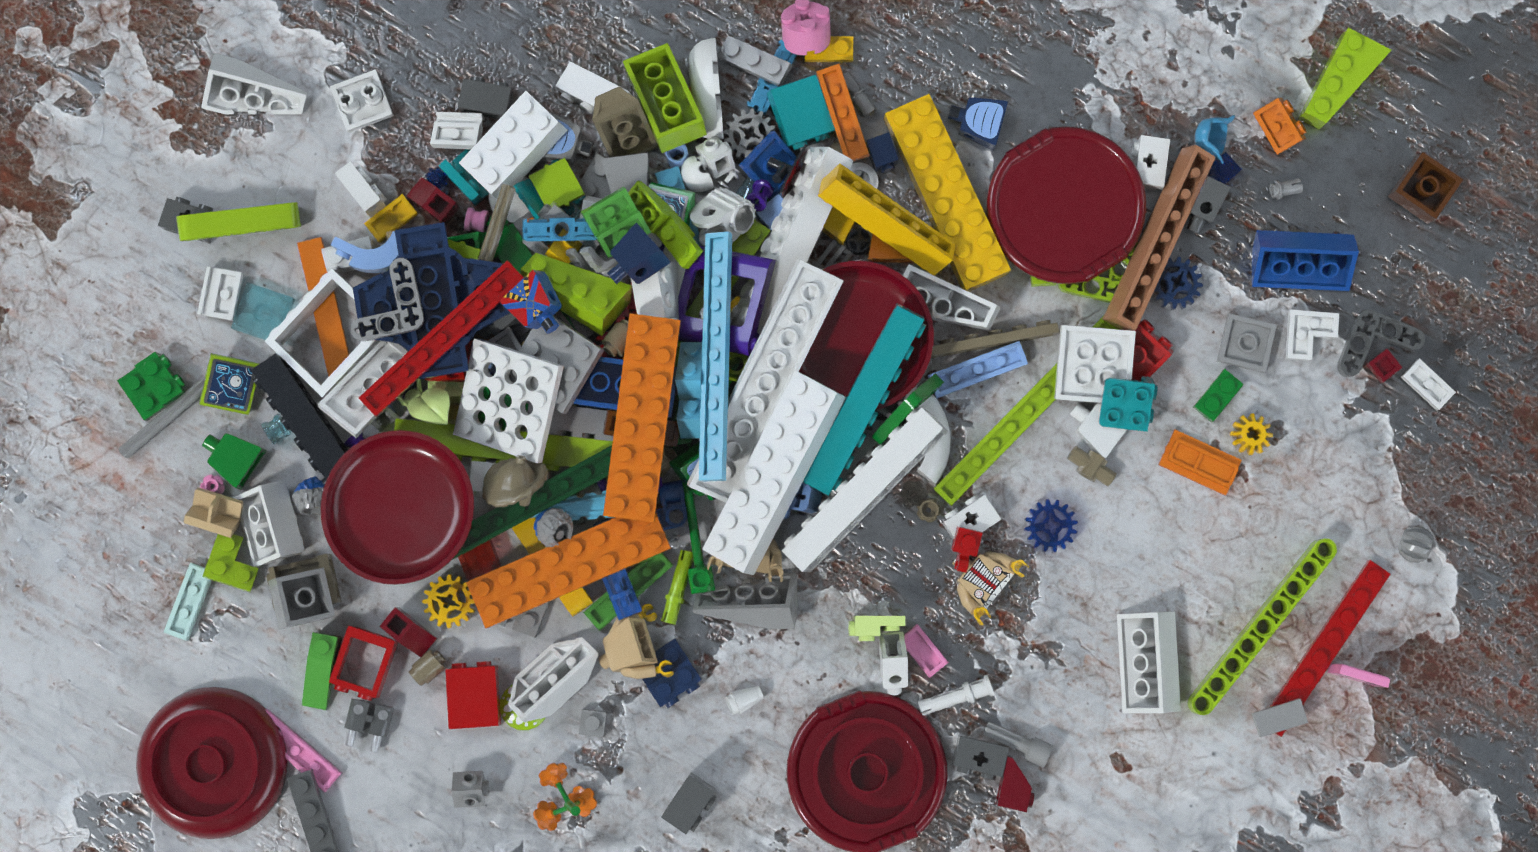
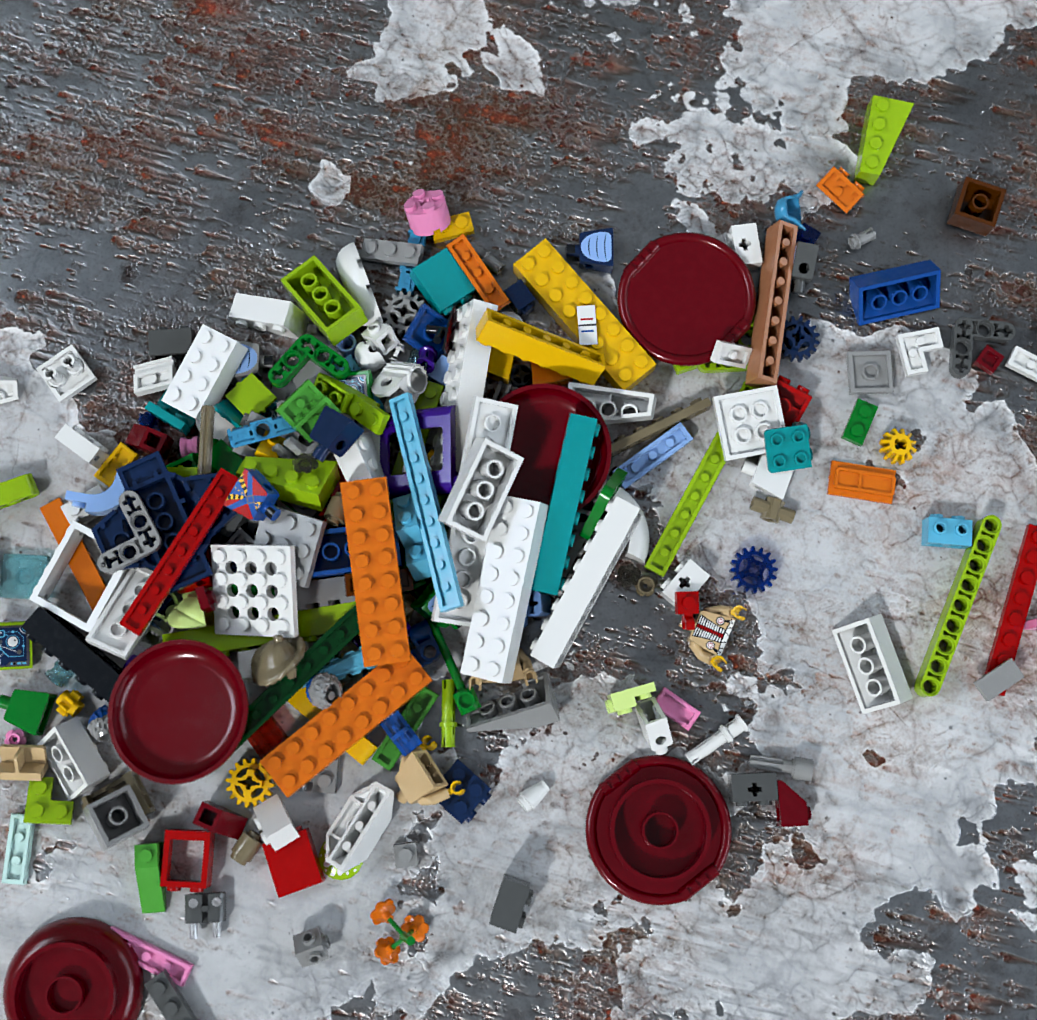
camera: 15 degrees left, 5 degrees down
dark tan slope [592,87,658,158] -> none
none -> yellow gear [56,690,85,717]
none -> dark red plate [195,586,216,613]
none -> white brick [253,794,300,851]
none -> green beam [268,334,351,388]
none -> clear smoke plant [292,454,319,473]
none -> white brick [437,437,524,542]
none -> white sticker [577,305,598,345]
none -> white plate [710,340,753,369]
none -> medium azure brick [921,514,973,549]

